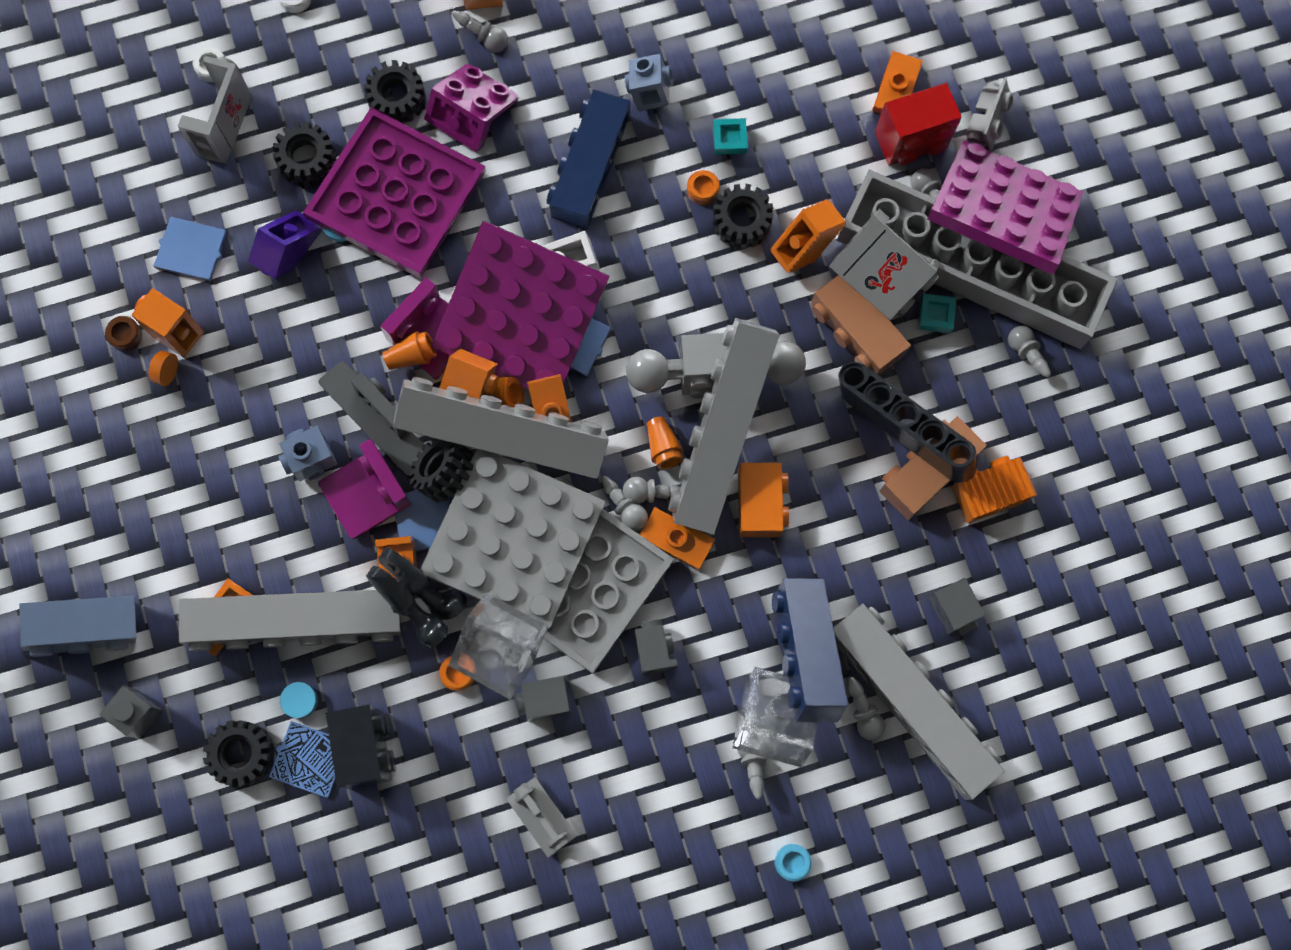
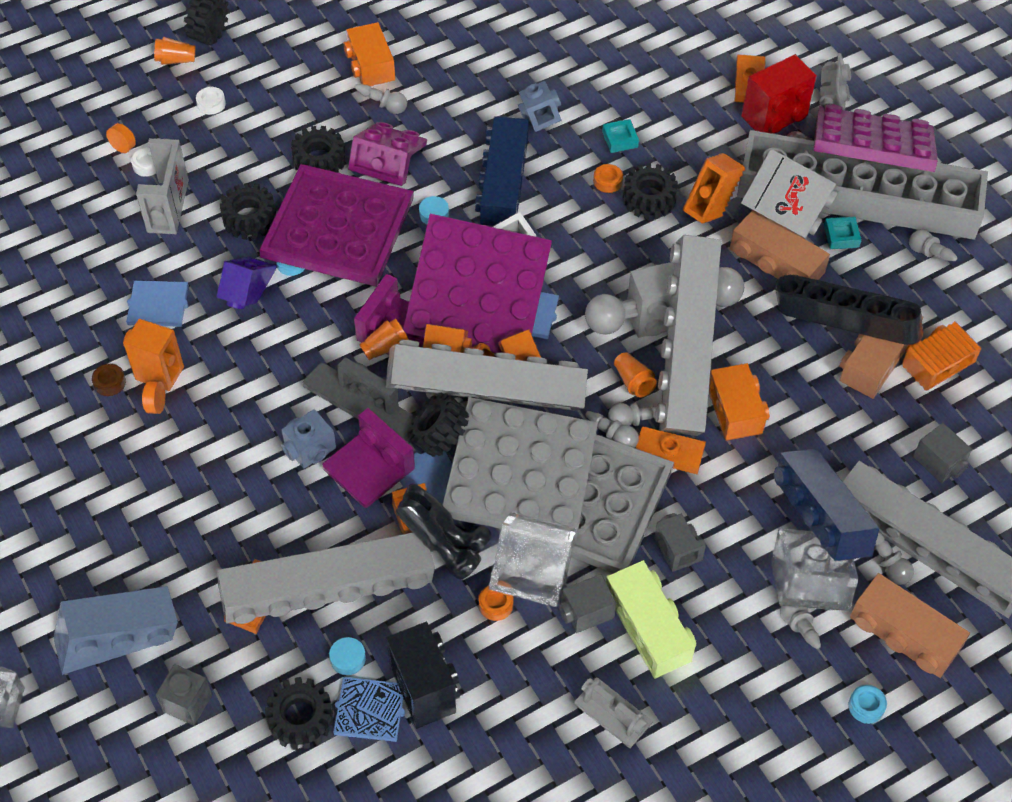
camera: 10 degrees left, 20 degrees down
none -> orange tile [106,123,136,153]
none -> medium azure tile [419,196,449,224]
none -> yellowish green brick [606,560,696,679]
none -> nougat brick [850,573,970,679]

